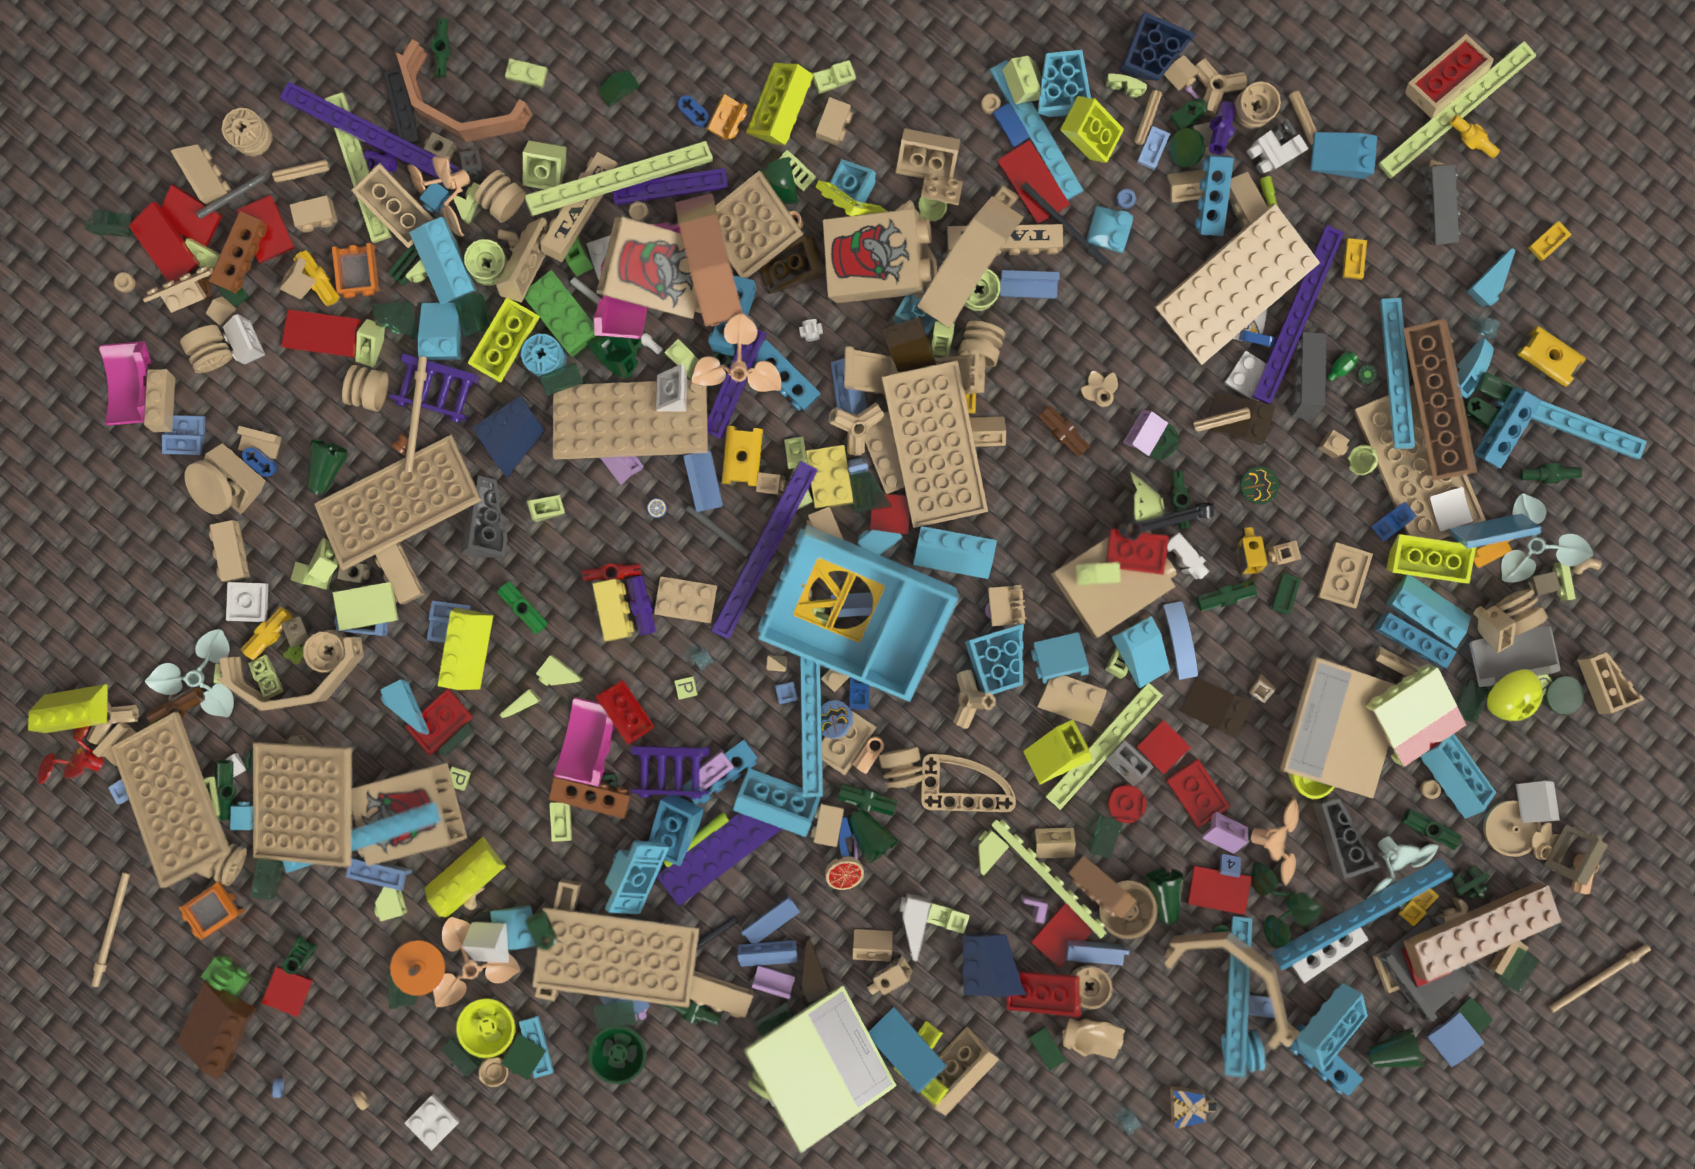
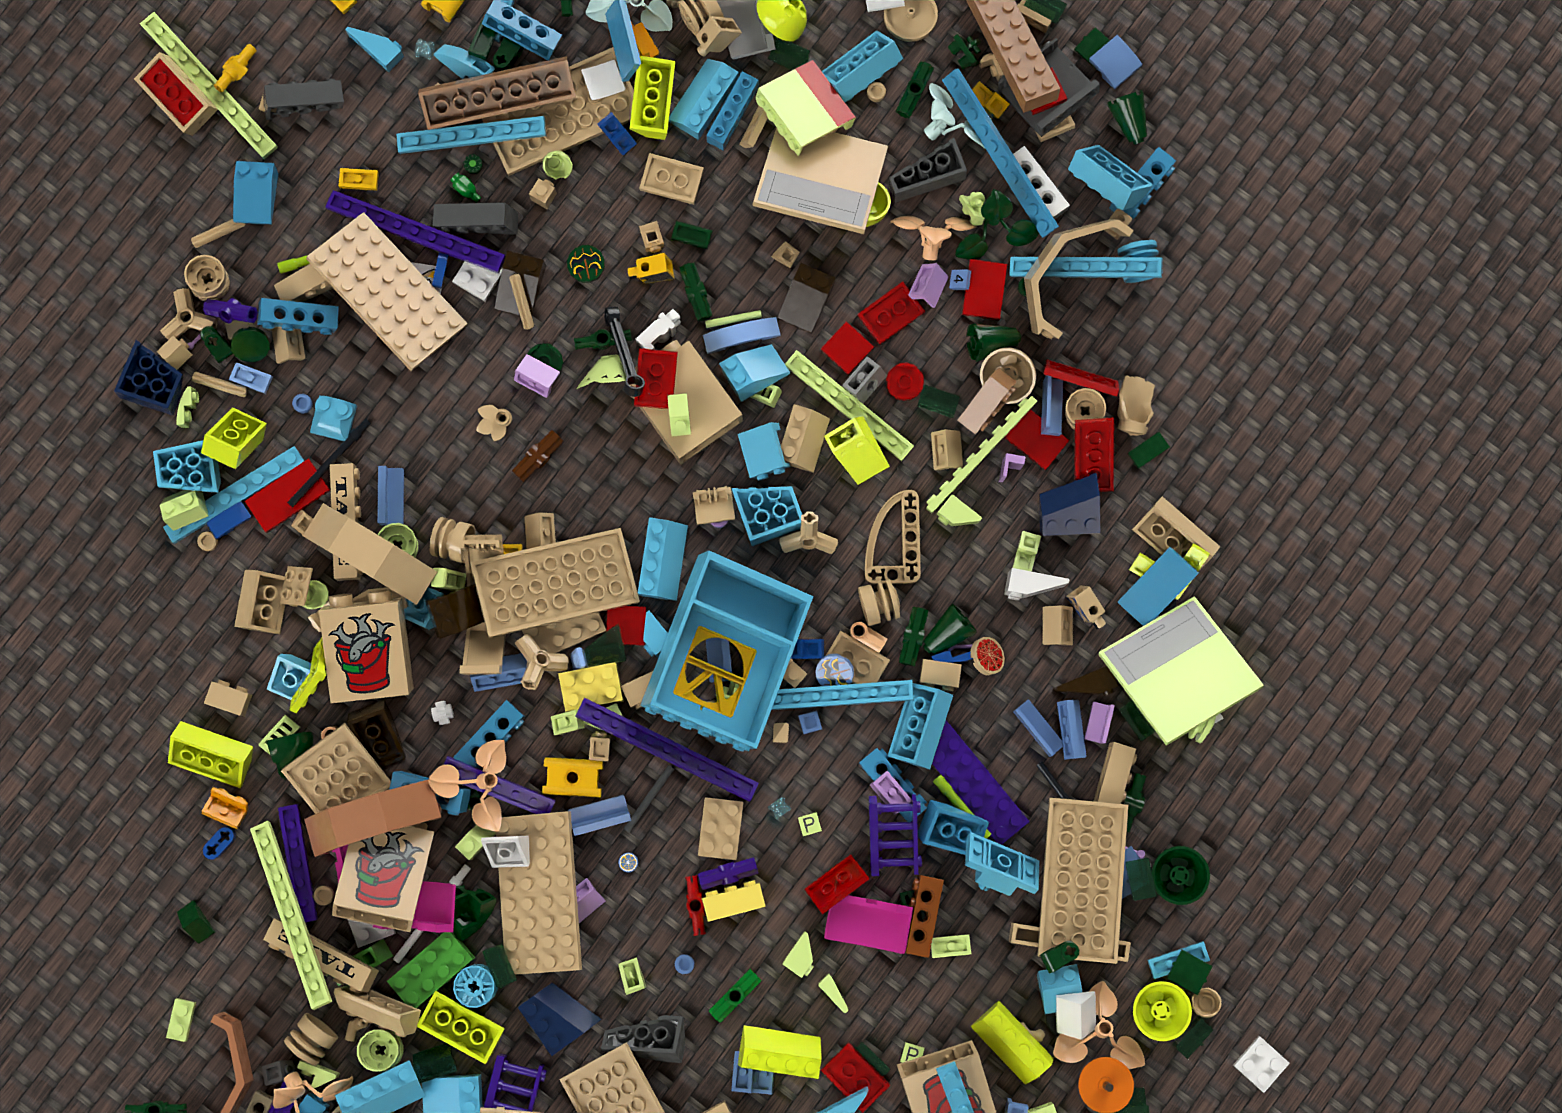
camera: 95 degrees left, 5 degrees down
yellowish green slope [523,141,566,189] -> none
yellowish green slope [812,60,856,94] -> none
clear light blue wheel [1119,1111,1142,1136] -> none
torso [1170,1086,1216,1128] -> none
white hips [1247,119,1308,174] -> none
light blue plate [1248,994,1276,1018] -> none
none -> medium blue tile [675,954,694,974]
none -> yellowish green bar [705,310,762,328]
none -> yellowish green hips [959,192,985,226]
none -> red tile [1043,359,1119,396]

